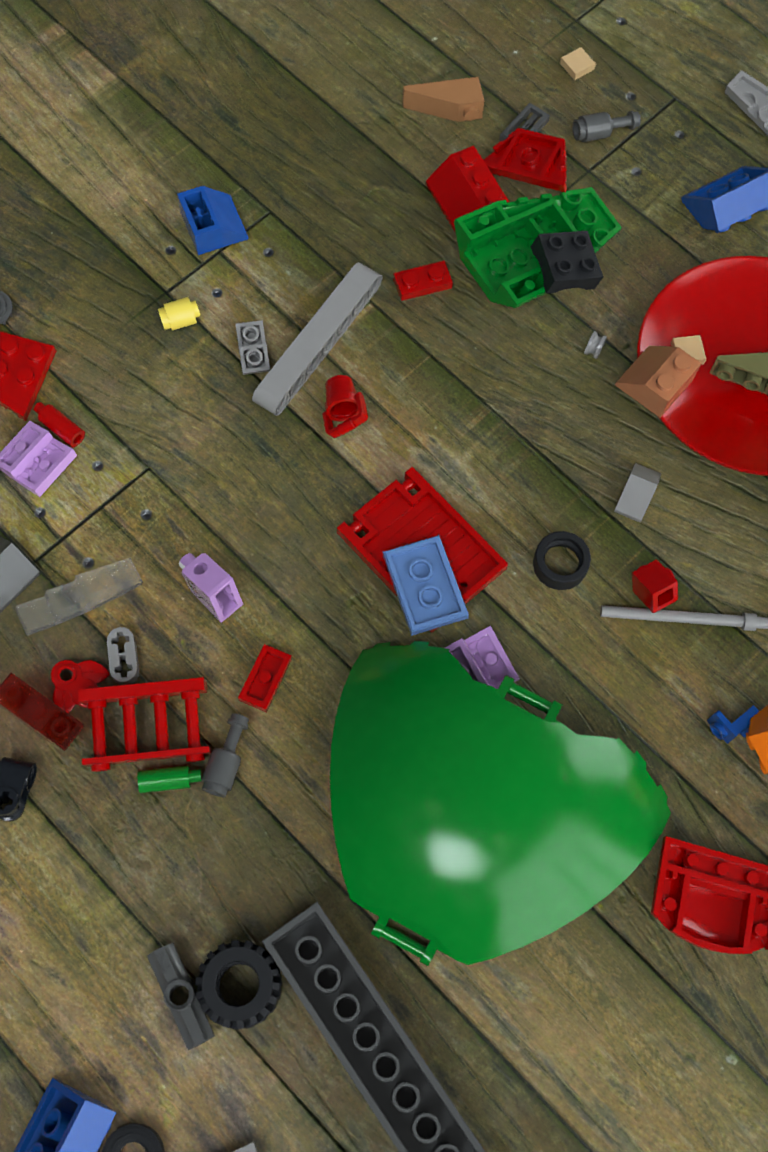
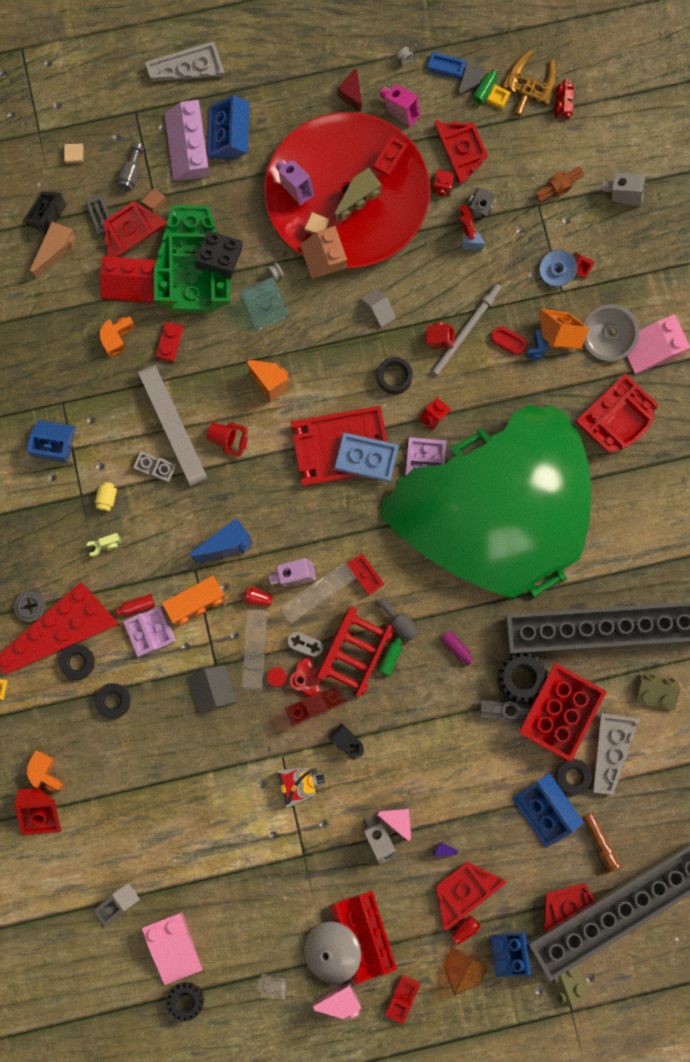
camera: 55 degrees left, 10 degrees up
none -> black slope [23,191,67,234]
none -> yellowish green plate [86,533,122,557]
none -> orange brick [100,317,136,358]
none -> nougat slope [141,189,167,214]
none -> orange brick [162,575,226,626]
none -> lavender slope [165,100,210,181]
none -> blue slope [189,518,252,563]
none -> clear light blue slope [239,277,289,331]
none -> red cone [243,586,273,607]
none -> orange slope [247,360,290,402]
none -> red tile [267,667,287,687]
none -> medium lavender torso [276,160,314,206]
none -> clear slope [280,562,356,624]
none -> red bracket [419,397,451,431]
none -> magenta cylinder [440,630,474,665]
none -> red tile [491,327,527,355]
none -> red slope [518,663,607,762]

